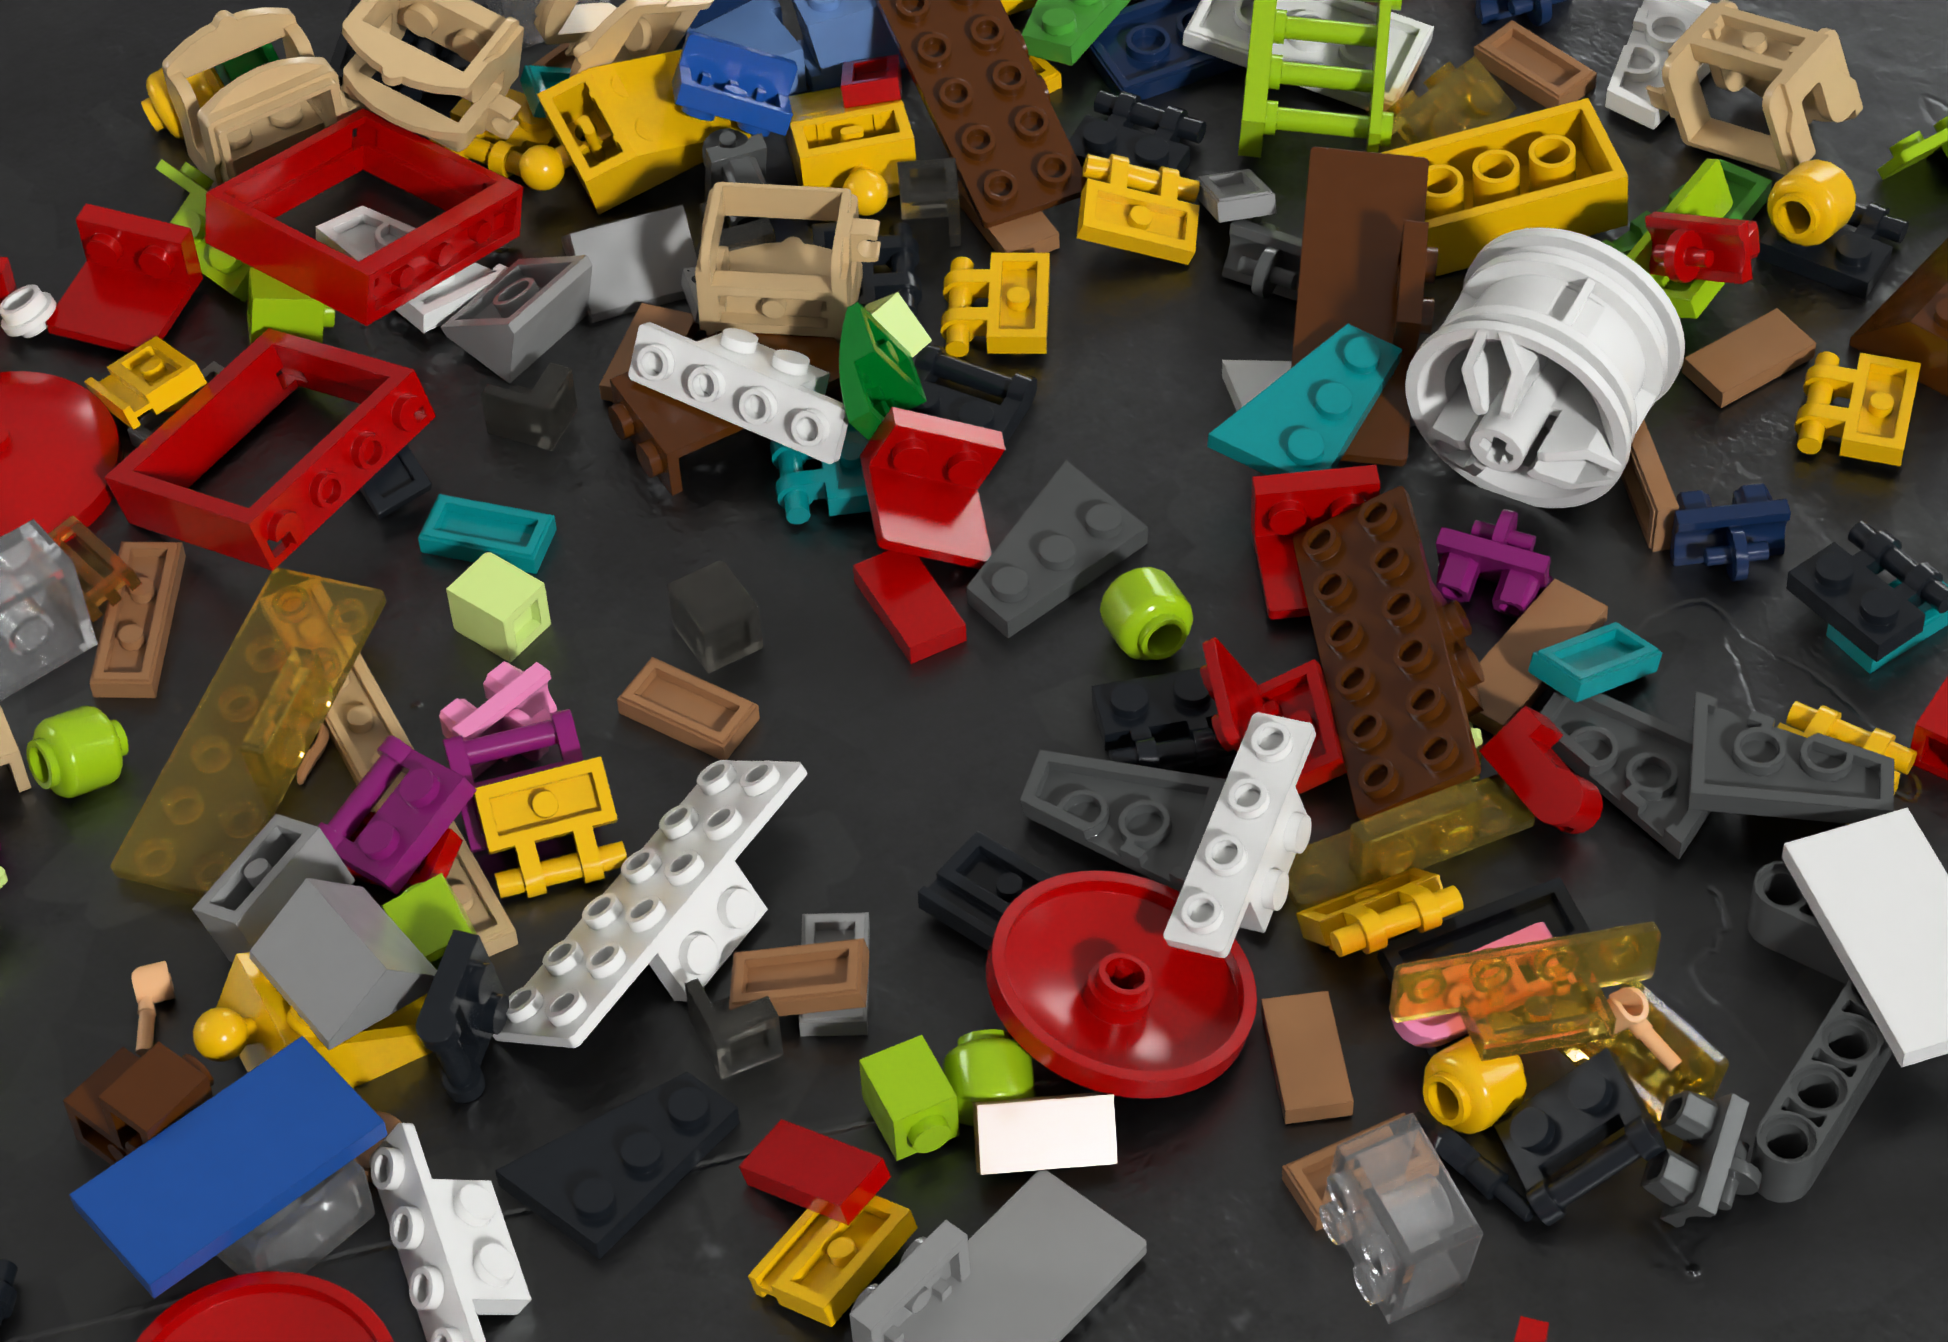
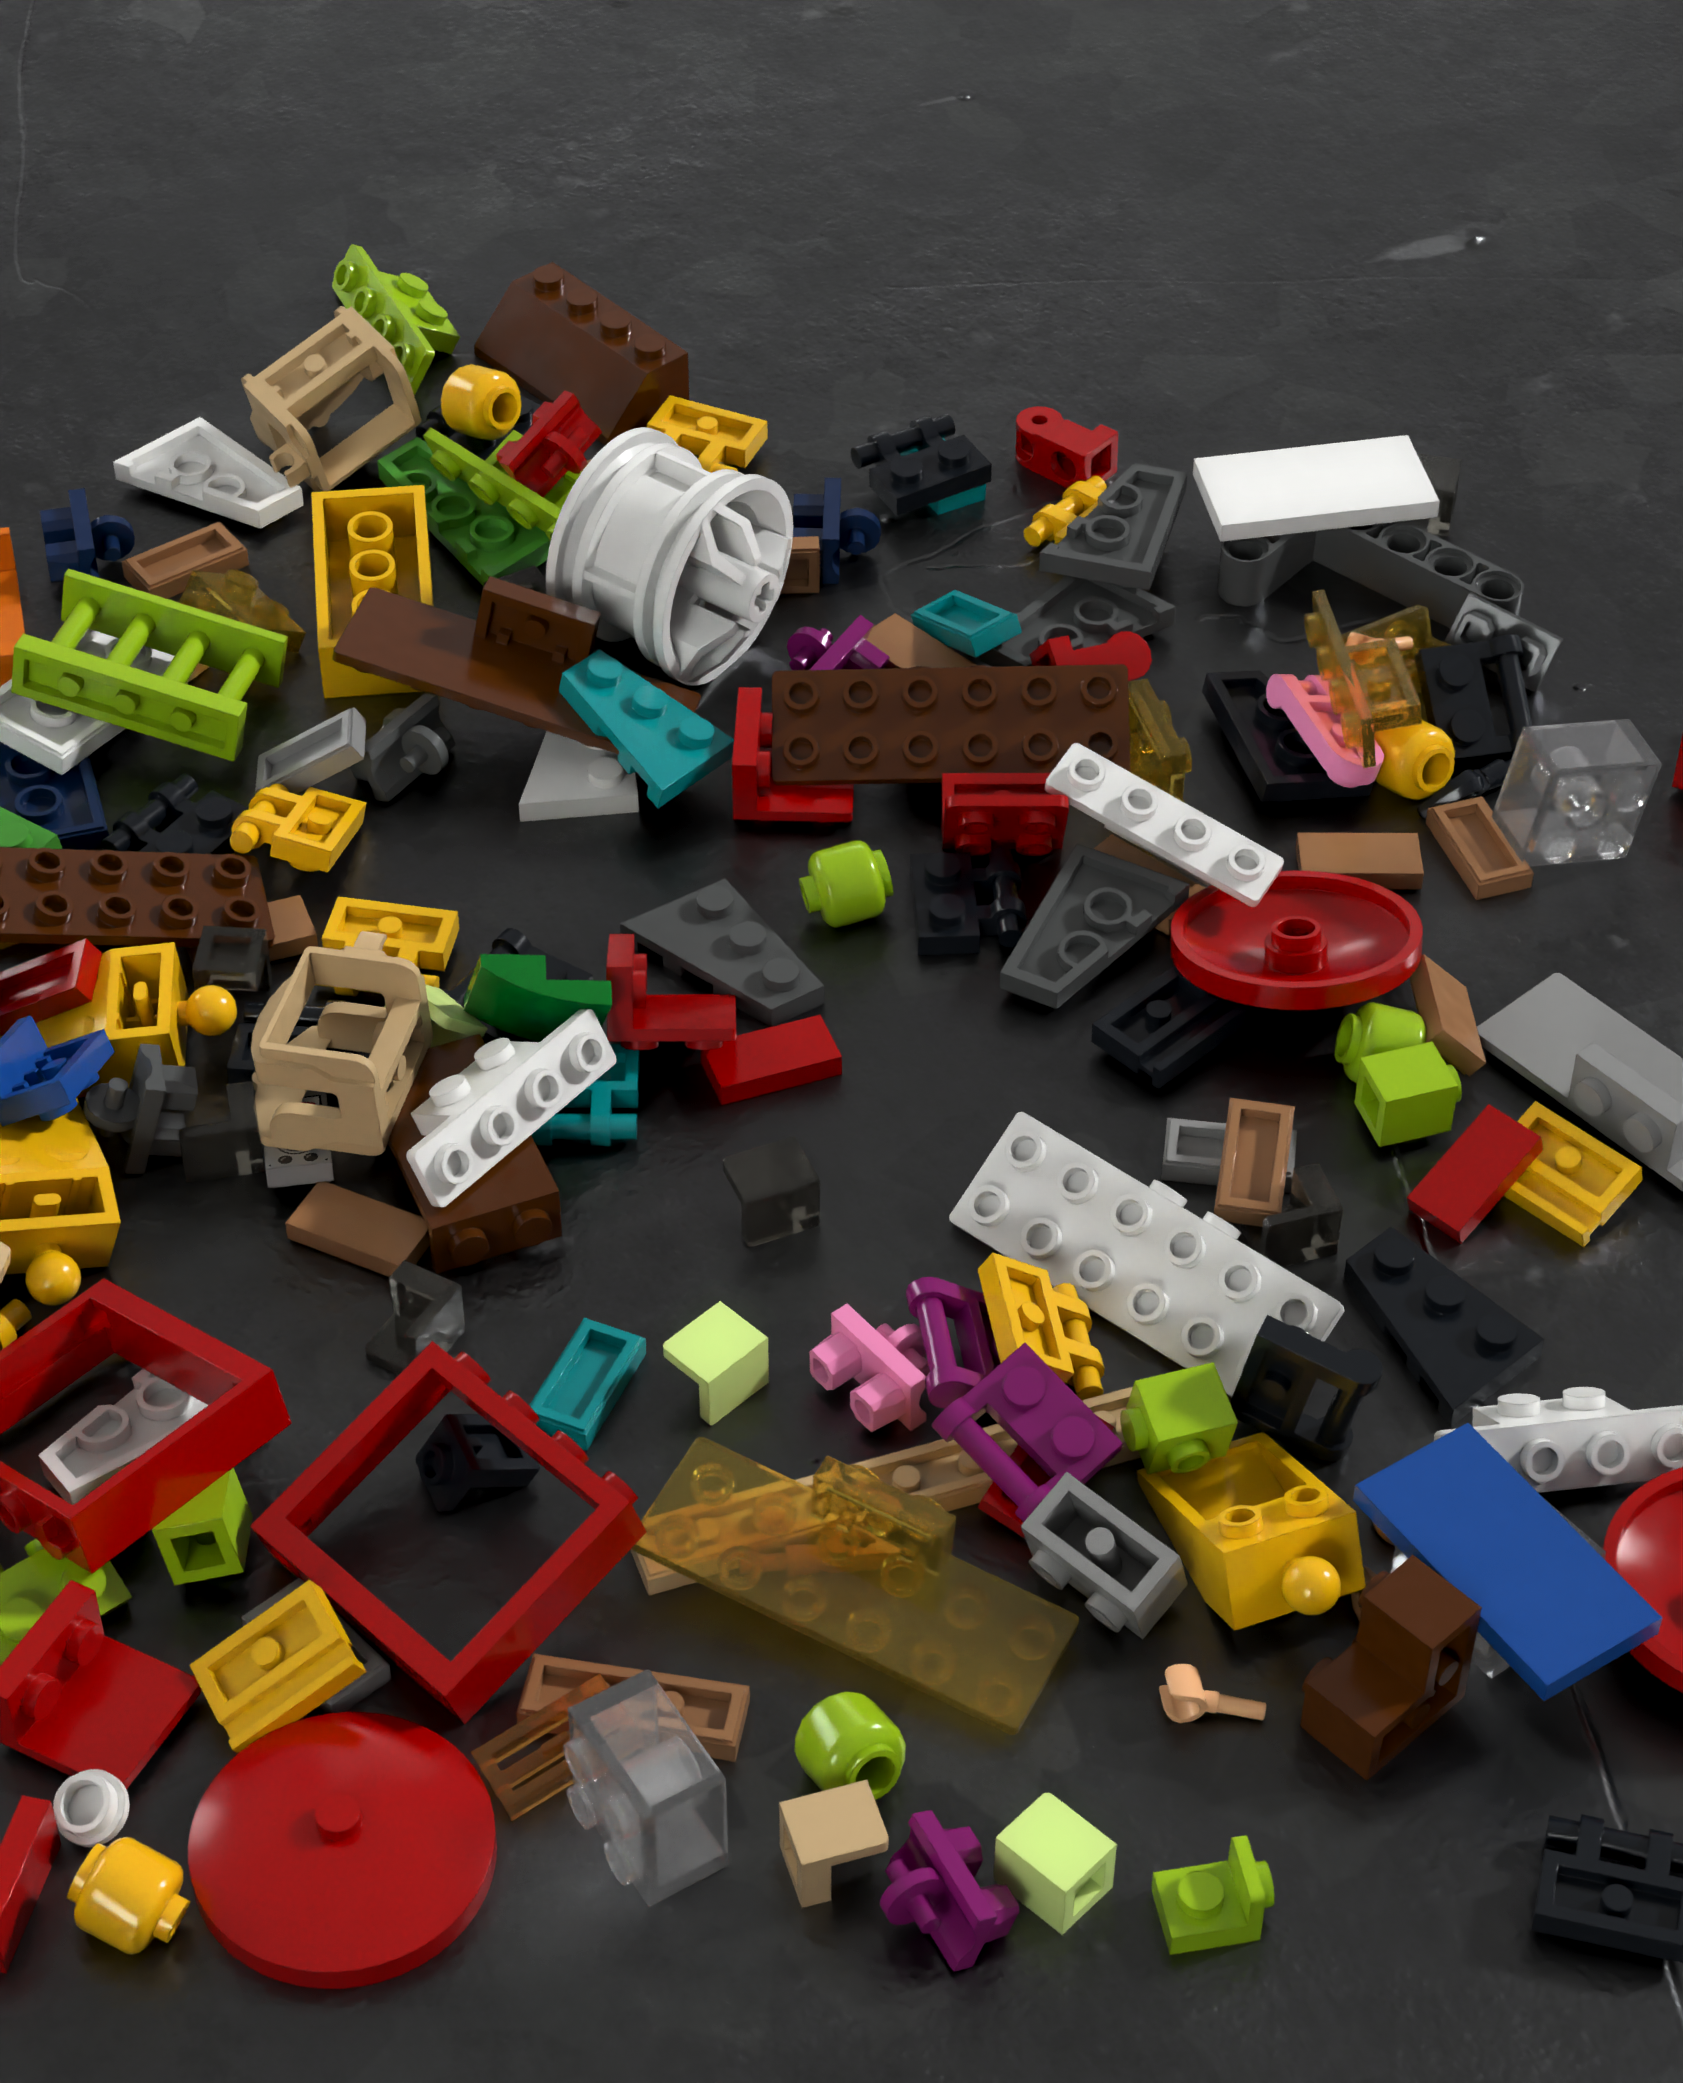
camera: 85 degrees left, 5 degrees down
light grey slope [250,878,437,1050] -> none
light grey slope [441,255,593,384] -> none
light grey slope [561,205,697,323] -> none
medium nougat tile [617,657,760,760] -> none
yellow plate [1296,867,1464,957] -> none

